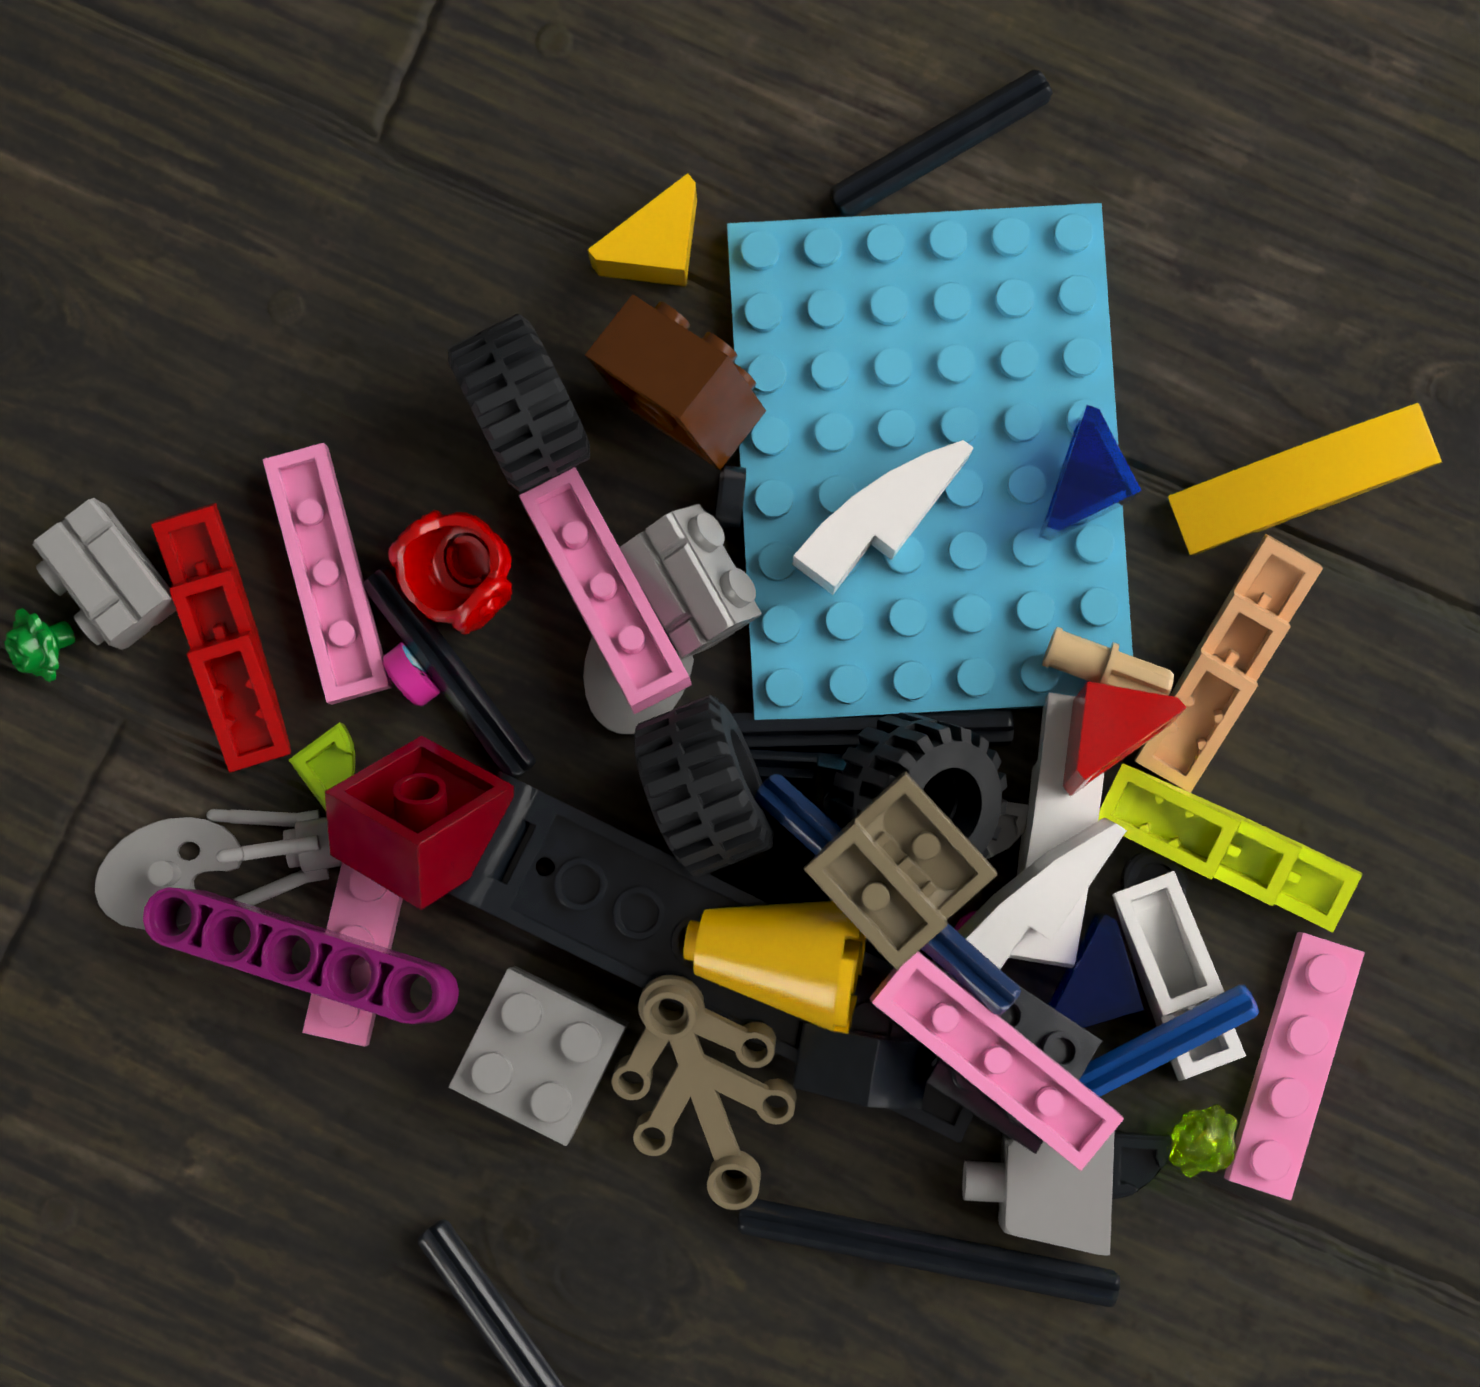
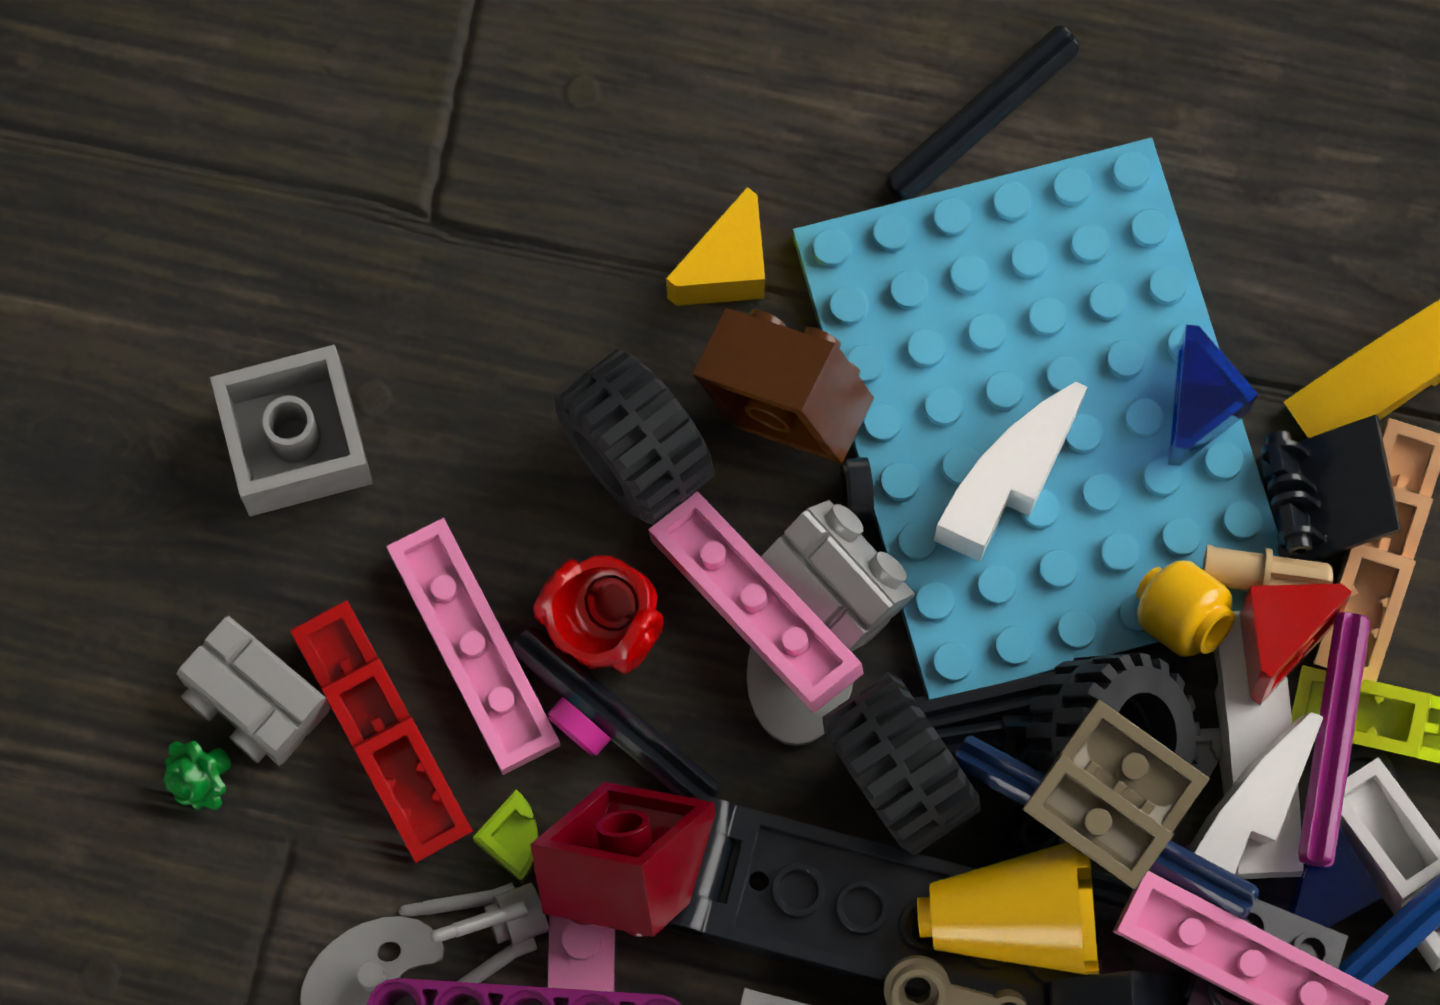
camera: 15 degrees left, 10 degrees down
none -> light grey brick [210,344,373,516]
none -> yellow head [1136,560,1235,657]
none -> black hinge [1260,414,1402,561]
none -> magenta axle [1298,612,1370,867]

